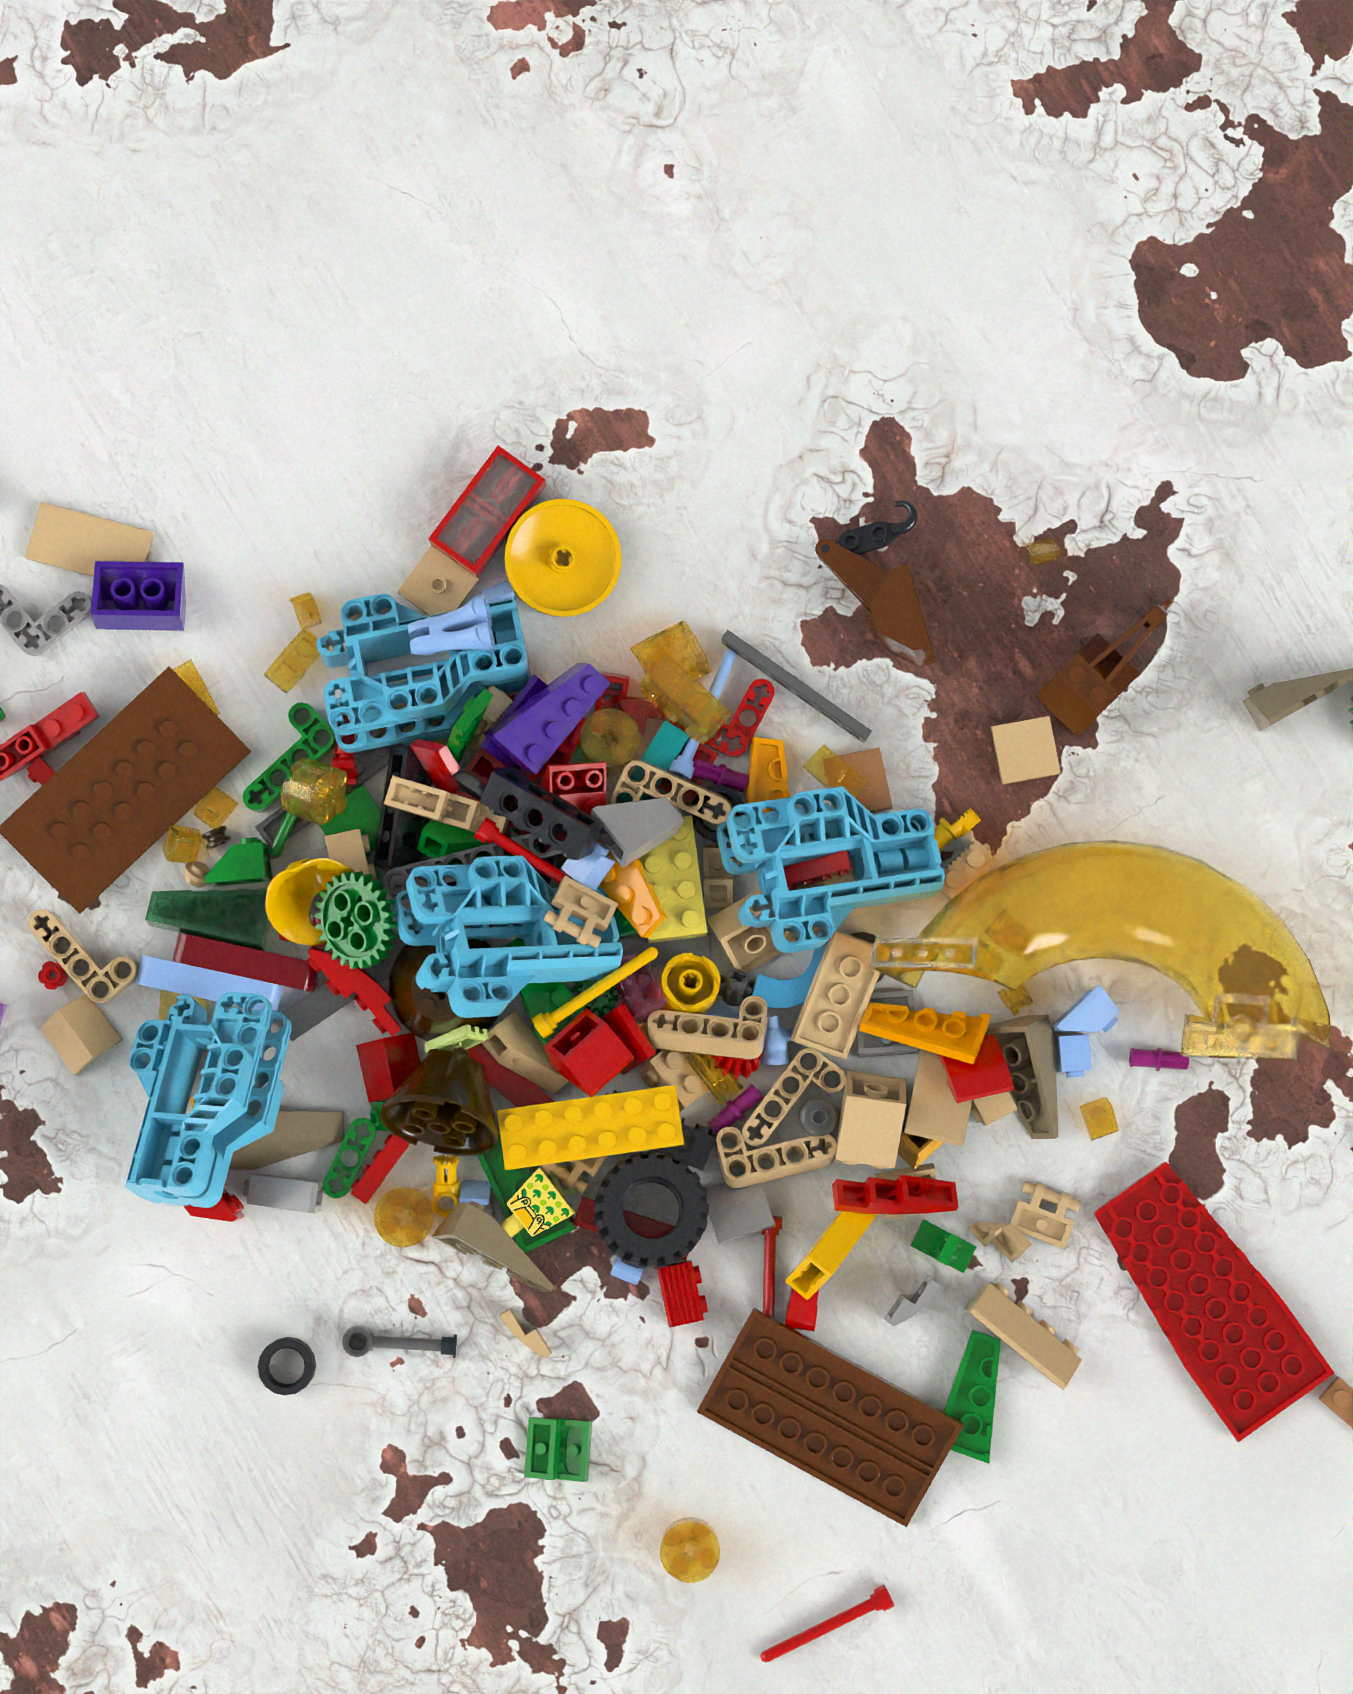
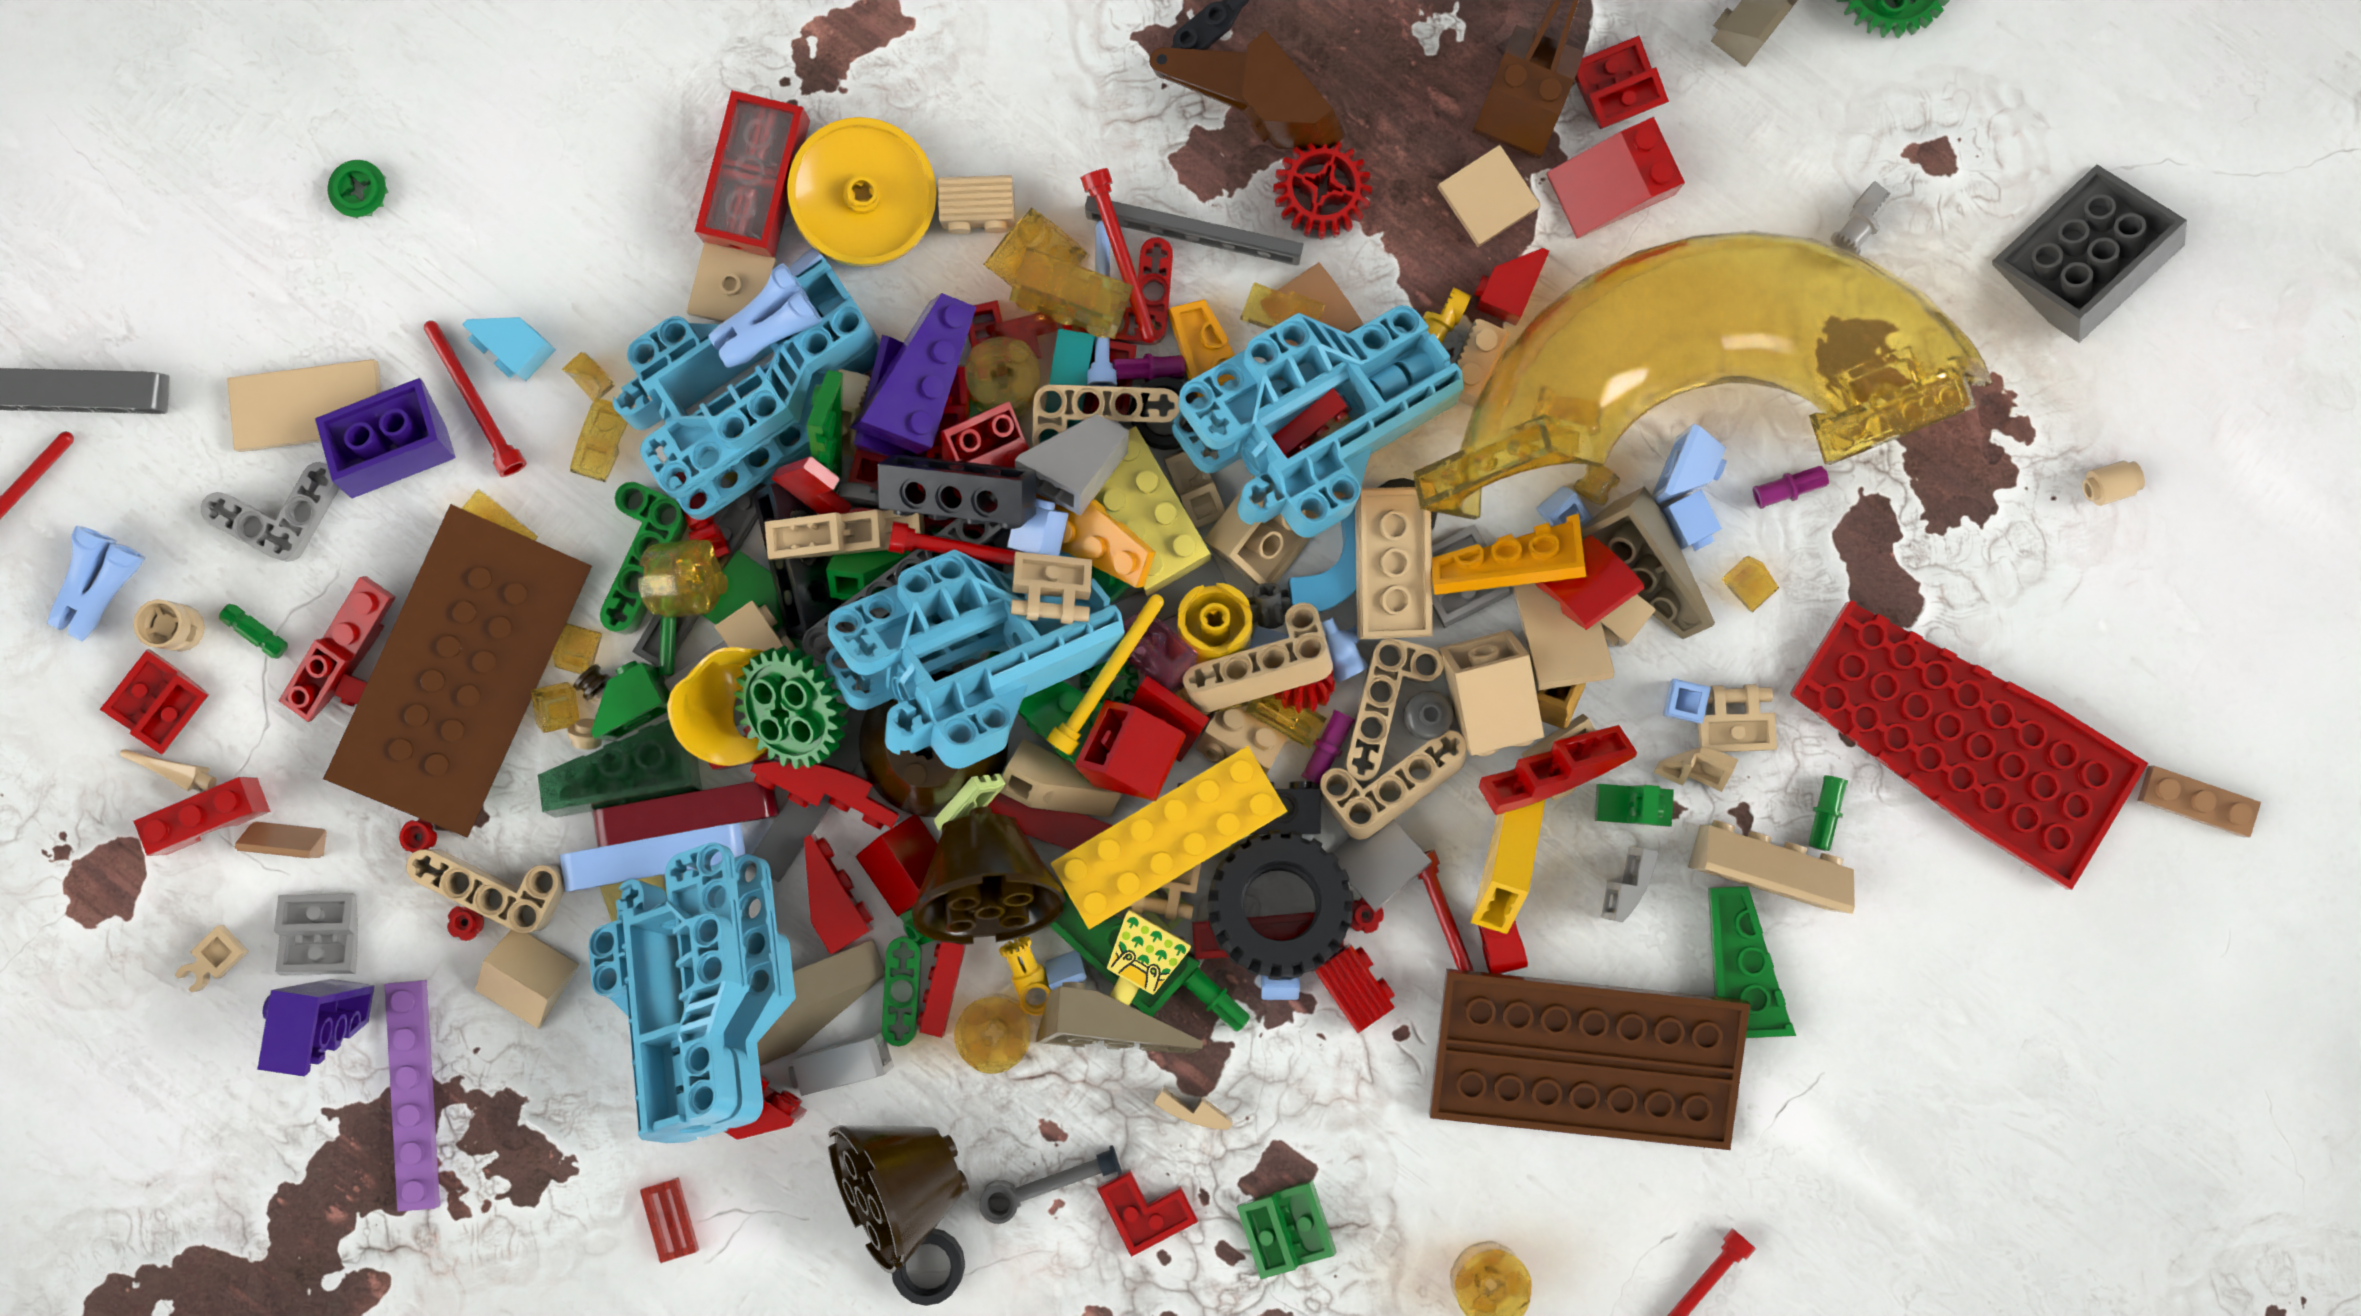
camera: 20 degrees left, 0 degrees up
none -> green gear [327,160,389,219]
none -> red plate [399,819,437,853]
none -> red piece [424,320,527,477]
none -> medium azure slope [462,317,556,381]
none -> clear red tile [640,1177,699,1263]
none -> red slope [804,834,874,955]
none -> dark brown cone [828,1125,969,1273]
none -> tan brick [938,175,1015,234]
none -> red piece [1080,168,1157,344]
none -> red tile [1097,1169,1198,1257]
none -> green axle [1182,967,1250,1032]
none -> red gear [1273,141,1373,240]
none -> red plate [1350,897,1384,934]
none -> red slope [1474,248,1550,326]
none -> light blue slope [1537,486,1592,527]
none -> slope [1546,117,1685,239]
none -> red slope [1575,35,1669,130]
none -> light blue slope [1662,679,1711,724]
none -> green axle [1809,775,1848,851]
none -> light grey connector [1830,181,1891,258]

